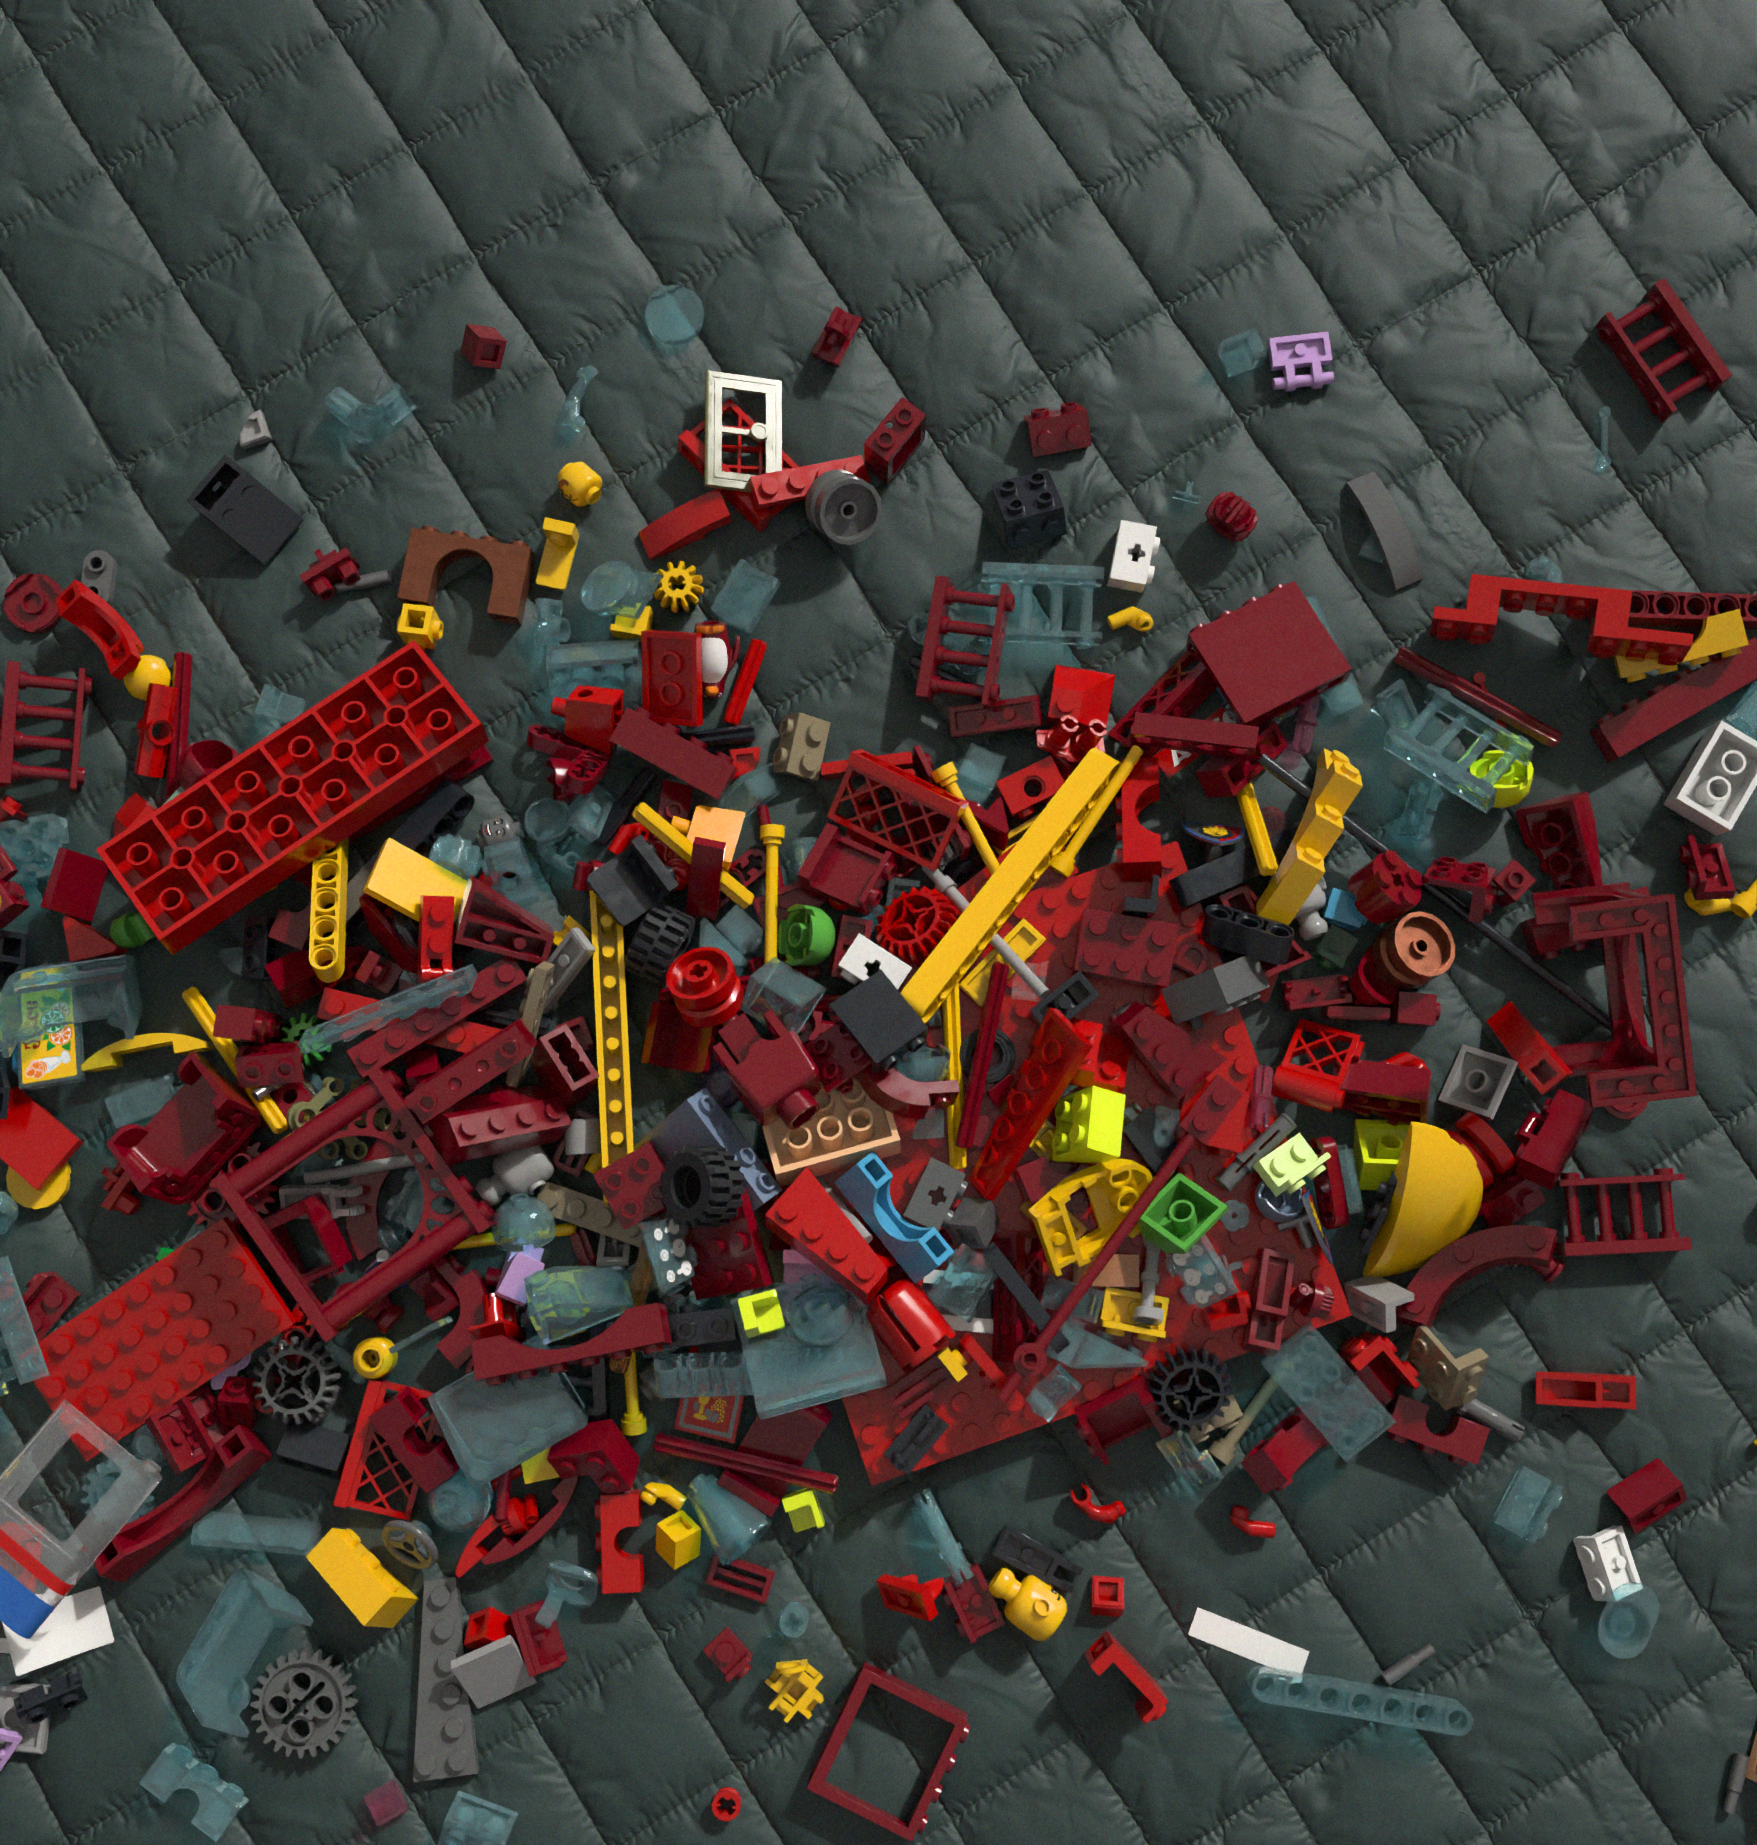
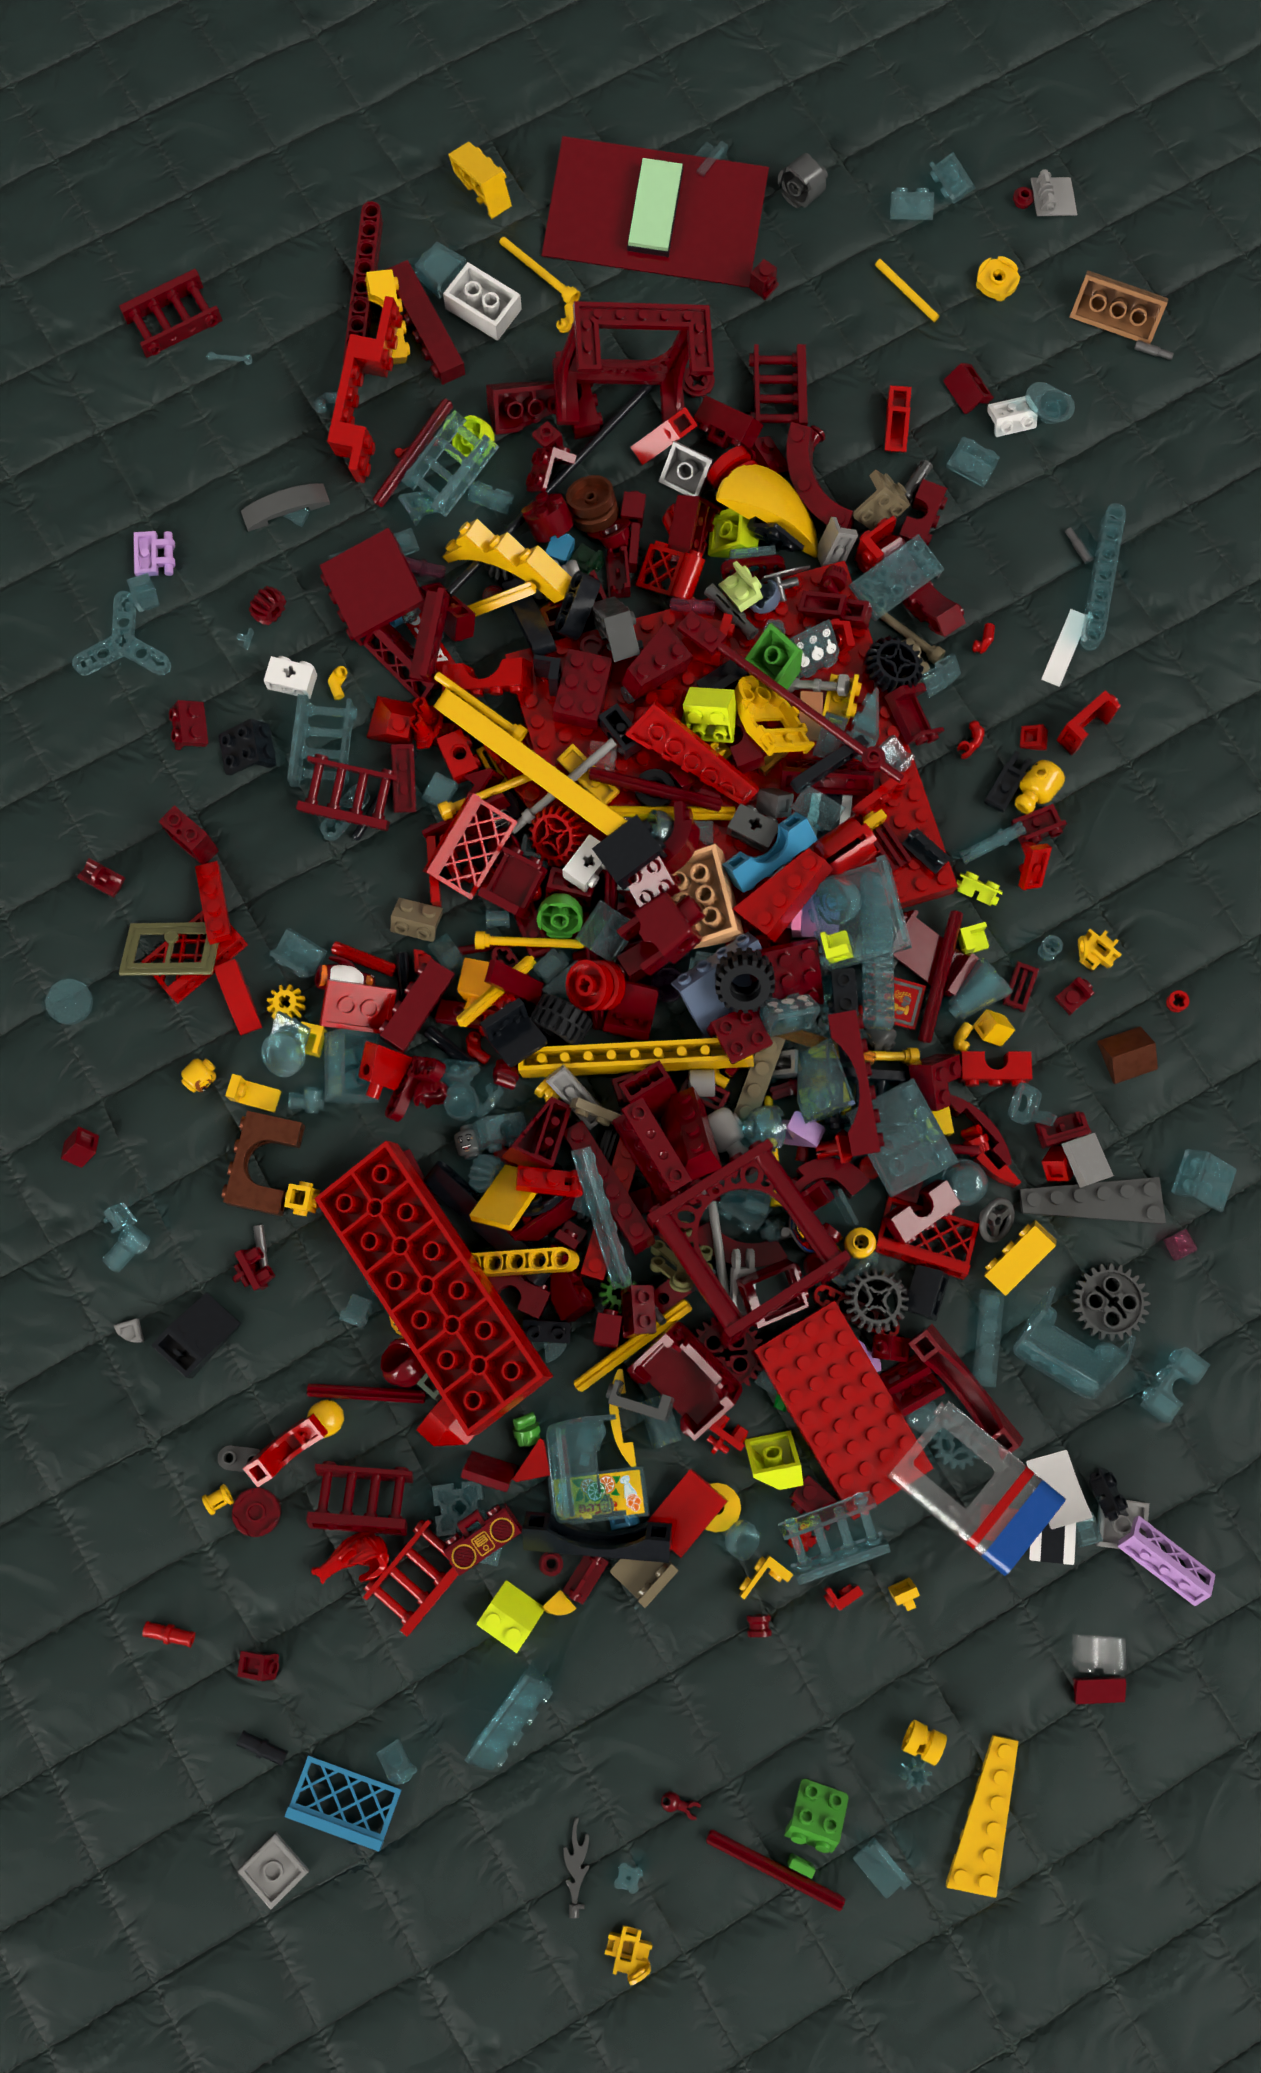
camera: 90 degrees left, 5 degrees down
red piece [134,683,178,778] -> none
clear light blue arm [563,365,599,432] -> none
dark grey wheel [805,469,882,545] -> none
dark red window [807,1661,971,1842] -> none
clear light blue piece [1152,1105,1181,1147] -> none
shield [1182,822,1245,864] -> none
dark red bracket [1679,834,1736,900] -> none
none -> clear light blue piece [72,591,171,676]
none -> yellow bush [202,1484,234,1516]
none -> dark grey panel [606,1379,675,1423]
none -> neon yellow slope [744,1430,803,1490]
none -> neon yellow hinge [957,871,1003,906]
none -> copper slope [1097,1026,1158,1084]

